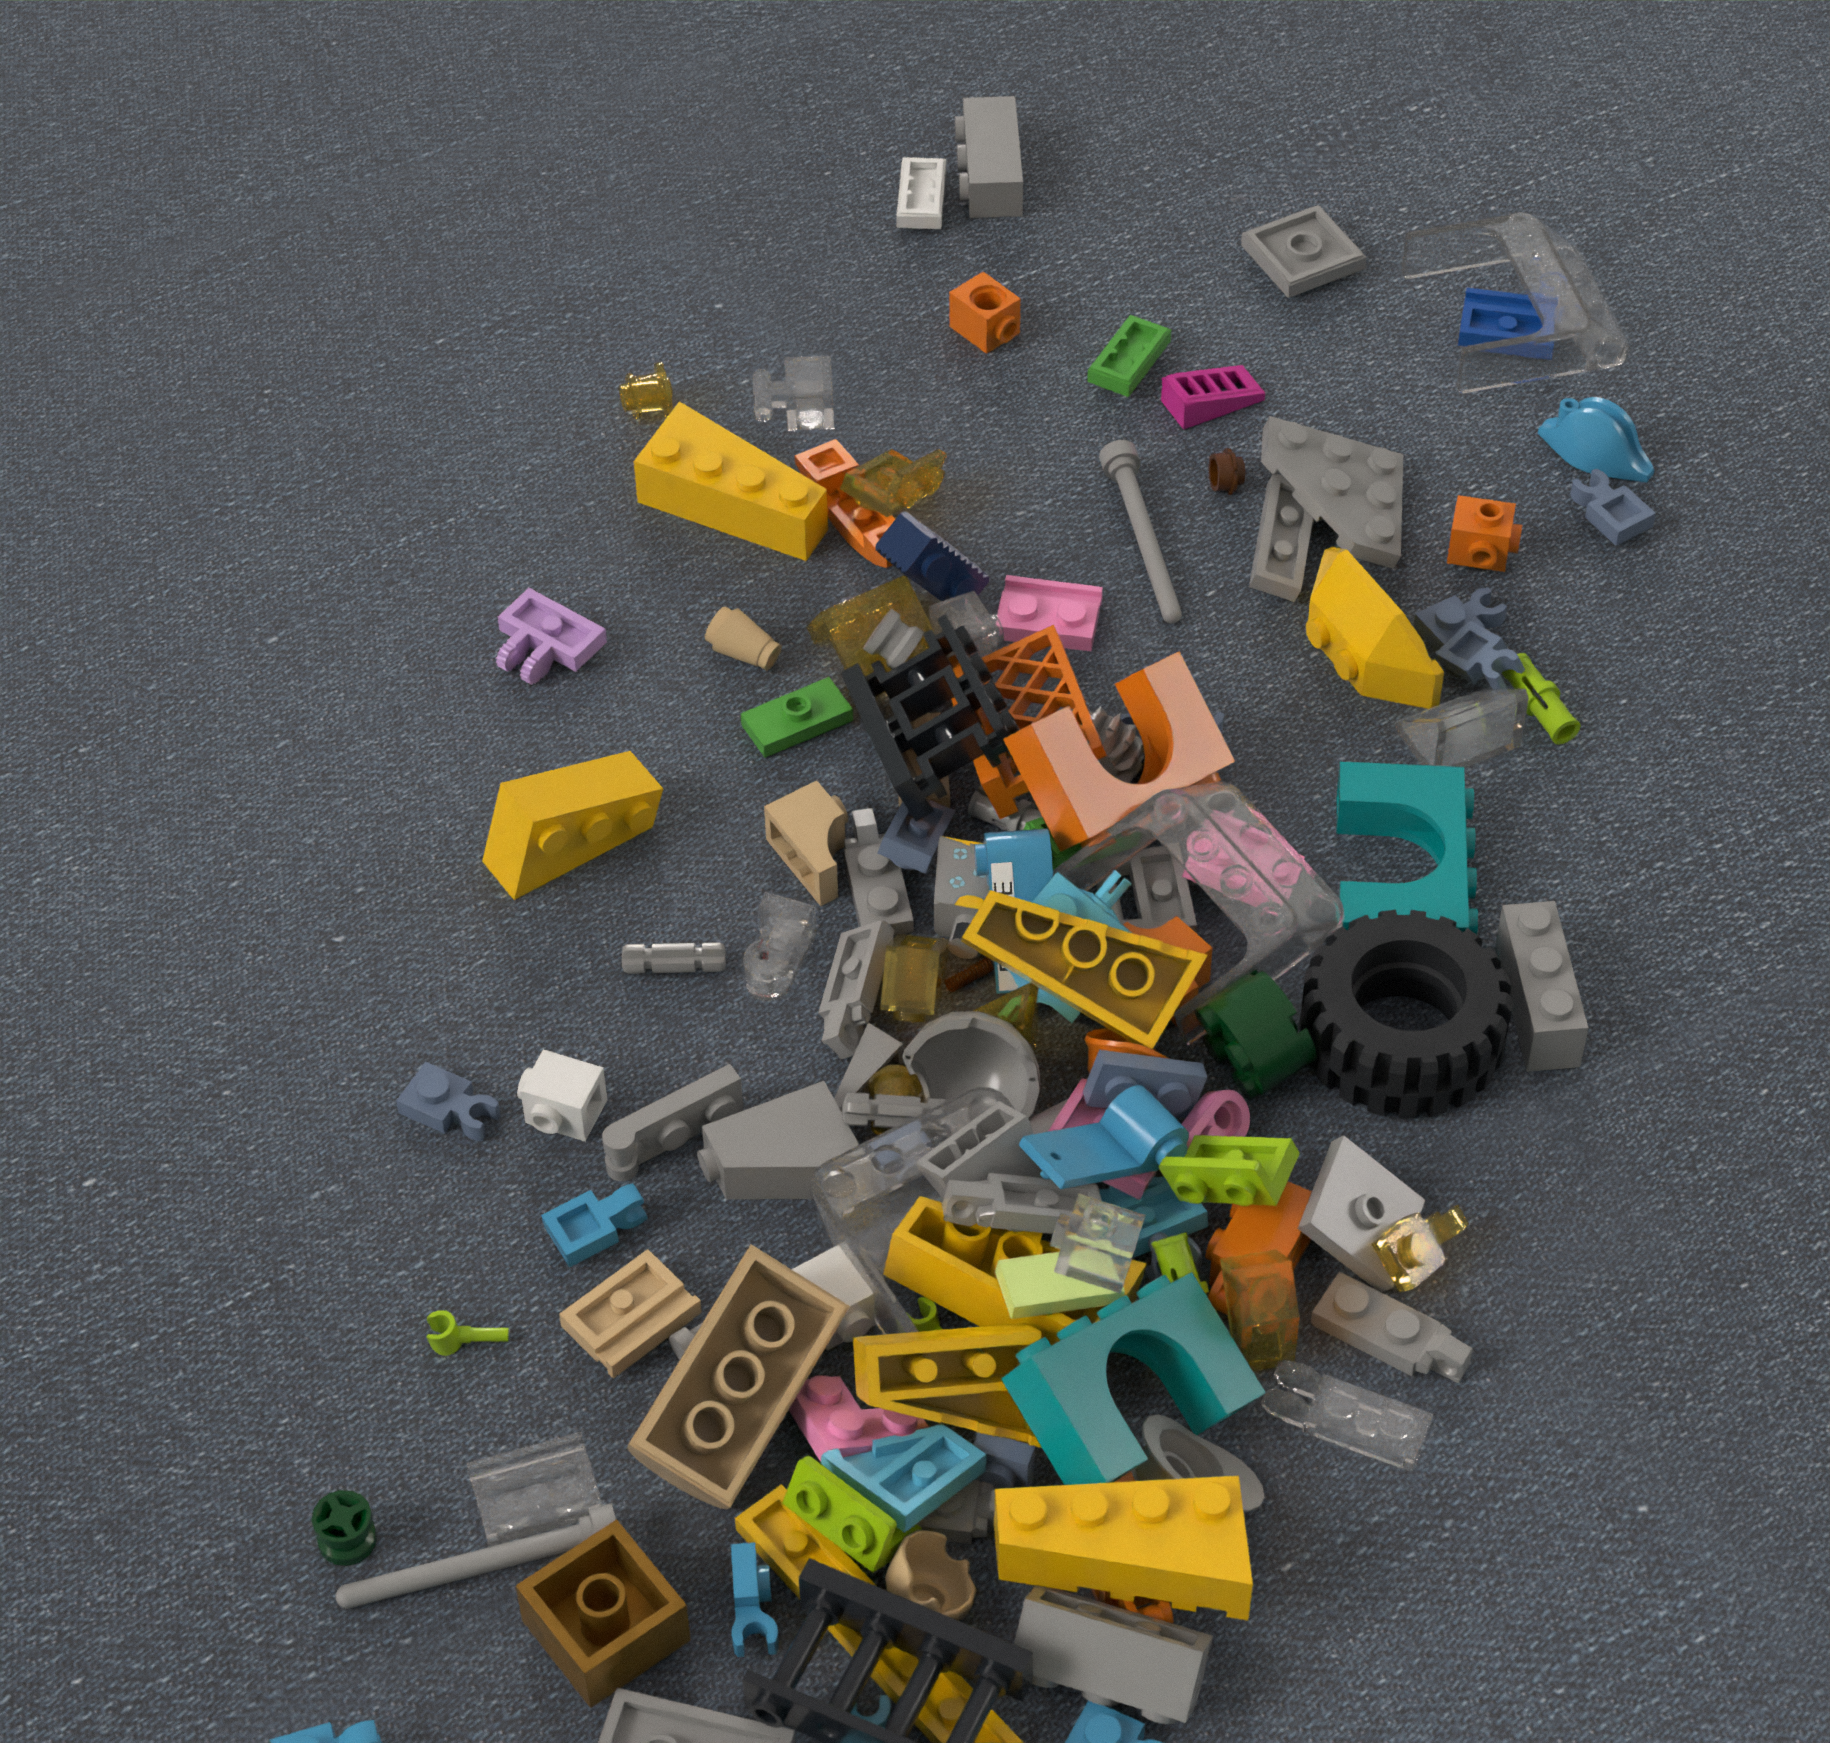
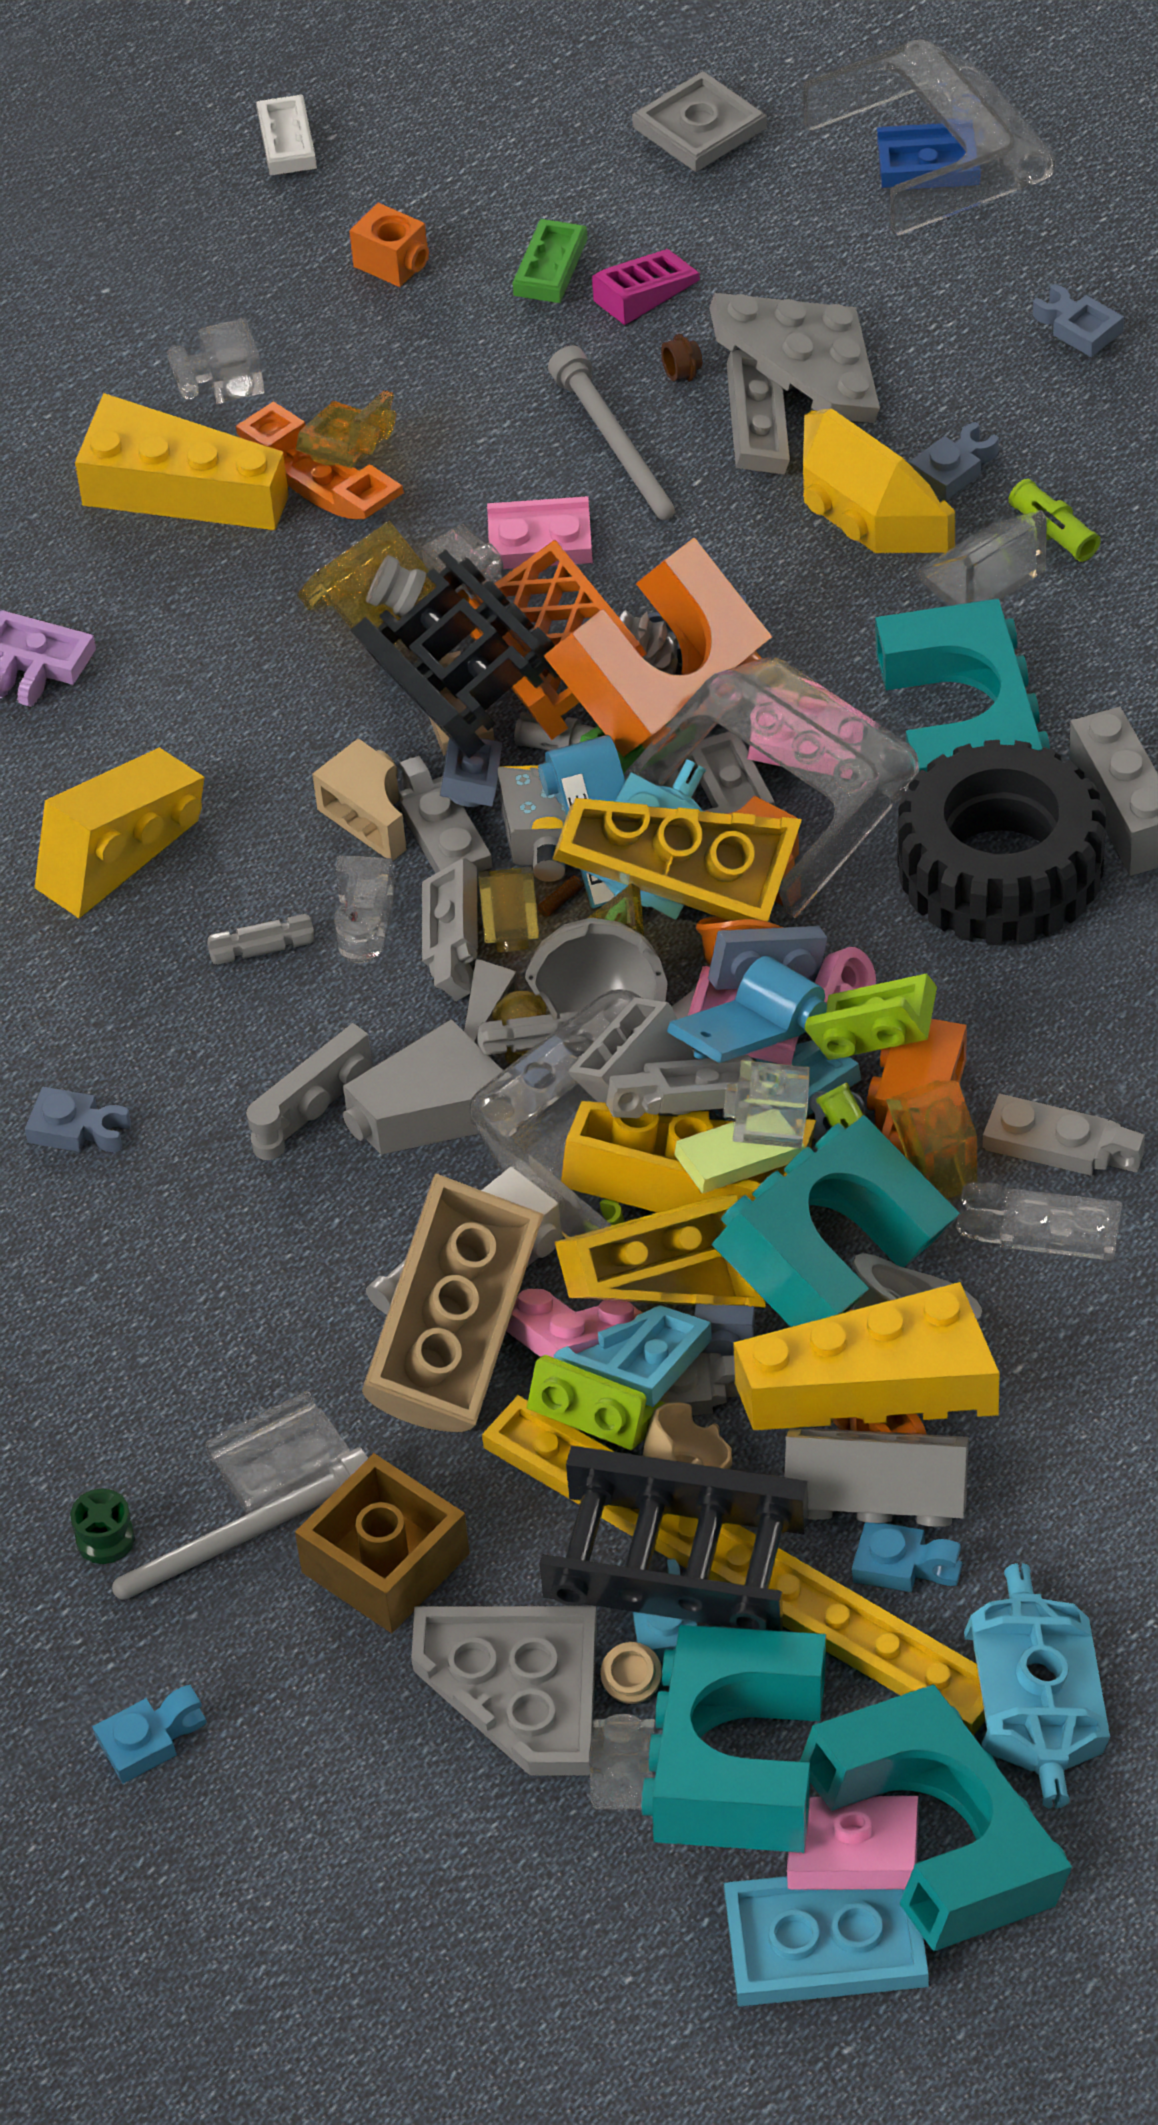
camera: 10 degrees left, 0 degrees up
lime hand [426,1310,509,1356] -> none
white brick [517,1049,607,1141] -> none
dark azure plate [541,1183,648,1268] -> none
tan plate [559,1249,702,1379] -> none
clear yellow brick [619,361,673,419] -> none
tan cone [705,607,782,671] -> none
dark azure plate [731,1542,779,1657] -> none
bright green plate [741,677,853,758] -> none
dark blue brick [875,511,989,614] -> none
light grey brick [955,96,1023,218] -> none
dark green brick [1194,969,1317,1101] -> none
light grey plate [1298,1136,1425,1293] -> none
clear yellow plate [1371,1205,1469,1293] -> none
sand blue plate [1435,620,1525,691] -> none
orange brick [1447,495,1522,572] -> none
dark azure hat [1537,397,1654,483] -> none

